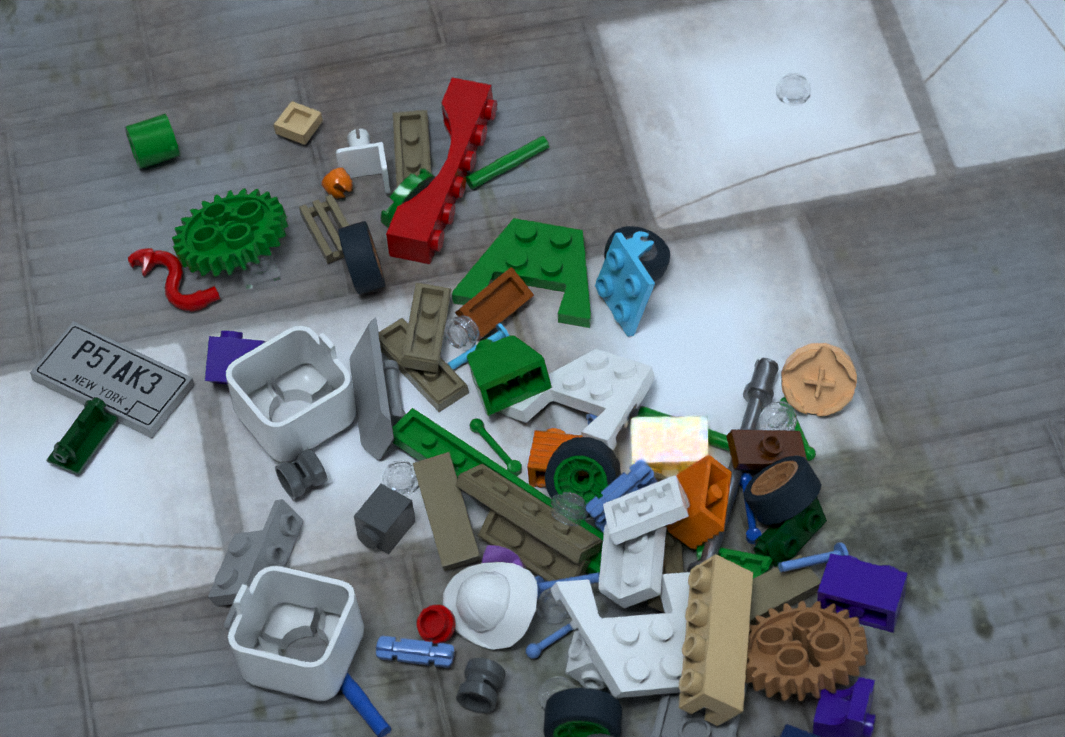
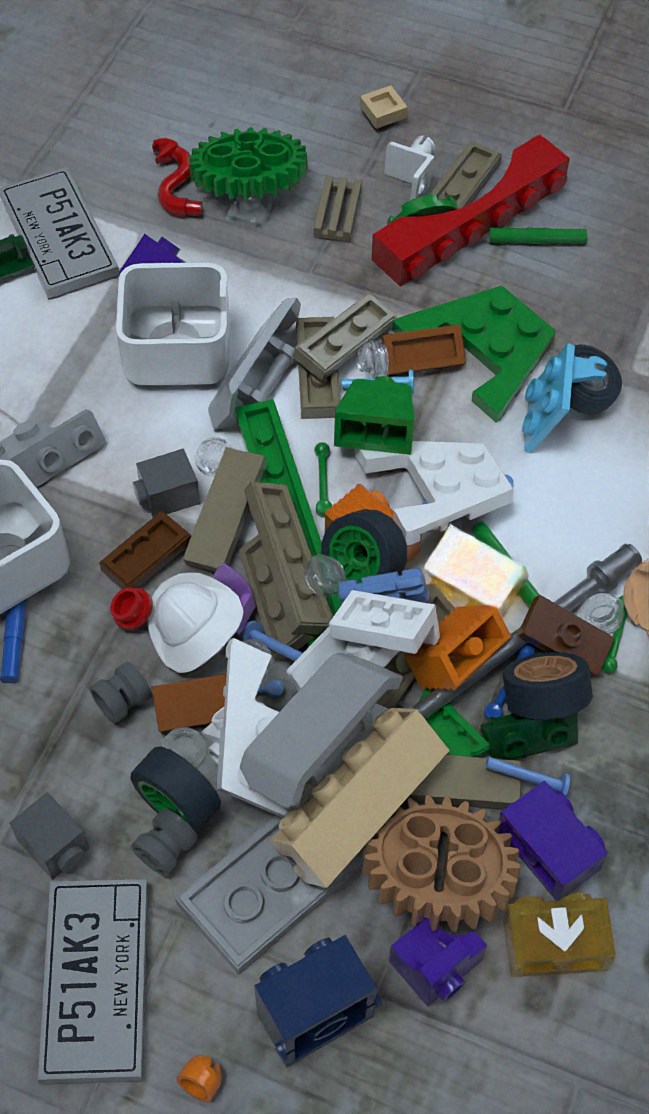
camera: 30 degrees right, 5 degrees up
green piece [125,113,180,169] -> none
dark grey wheel [275,448,328,500] -> none
orange hinge [321,167,353,199] -> none
black wheel [338,221,385,294] -> none
medium blue axle [376,636,455,668] -> none
none -> reddish brown plate [99,511,191,589]
none -> dark orange tile [151,673,227,732]
none -> light grey piece [240,653,403,808]
none -> clear yellow brick [503,893,616,977]

